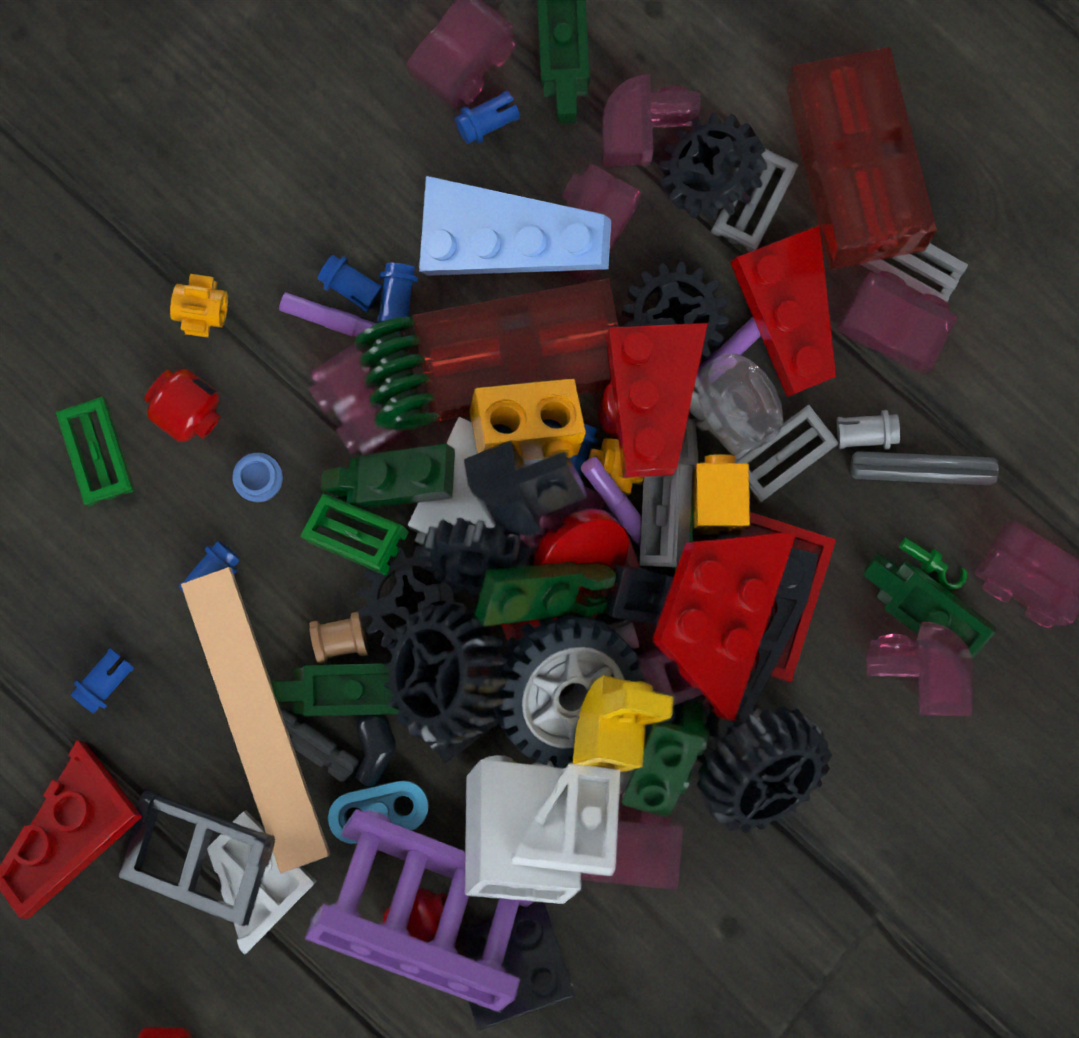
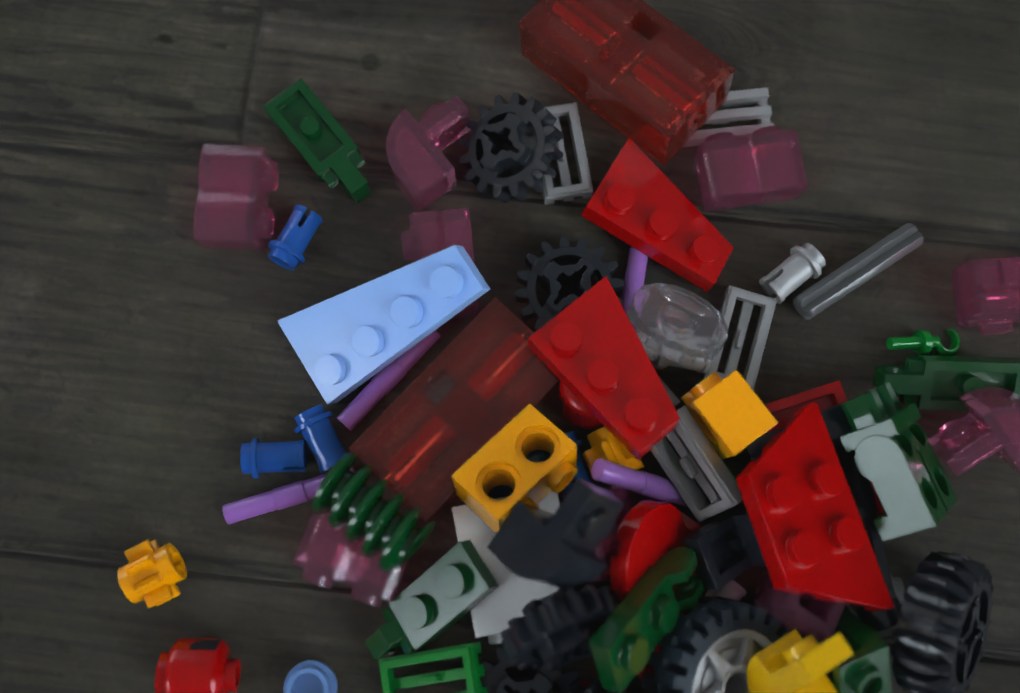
camera: 35 degrees left, 5 degrees down
none -> medium lavender piece [336,330,441,431]
none -> hips [840,382,958,542]

